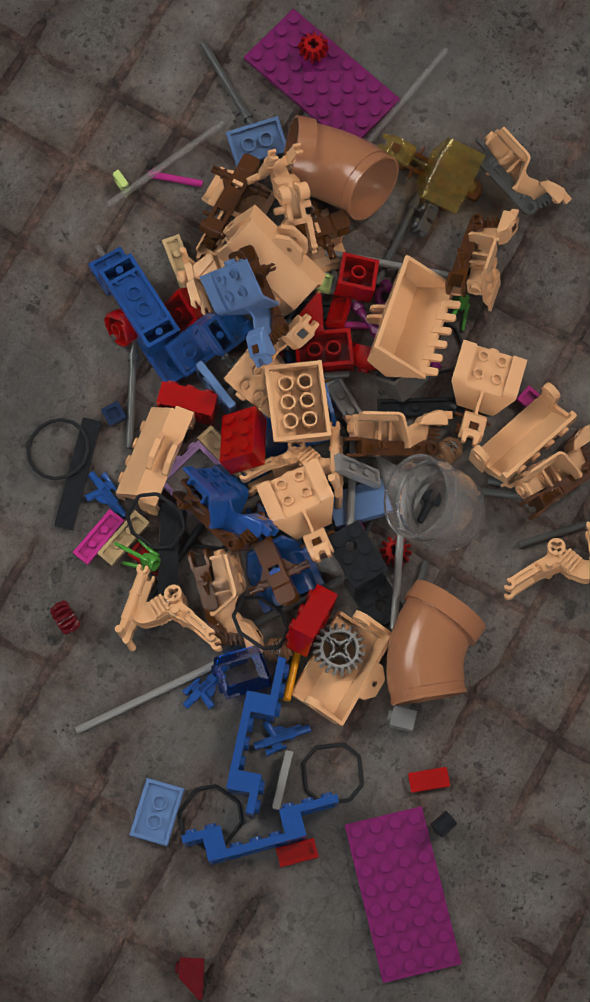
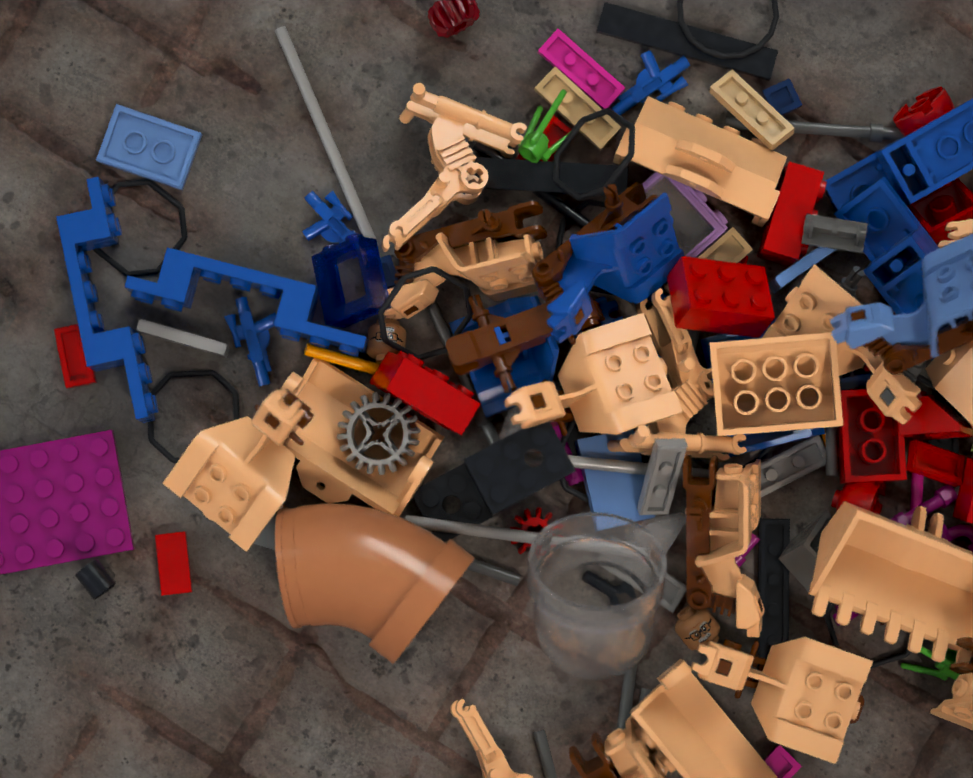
camera: 90 degrees right, 10 degrees up
none -> light nougat piece [163,387,314,552]
none -> tan plate [710,69,795,151]
none -> dark grey hinge [801,214,868,254]

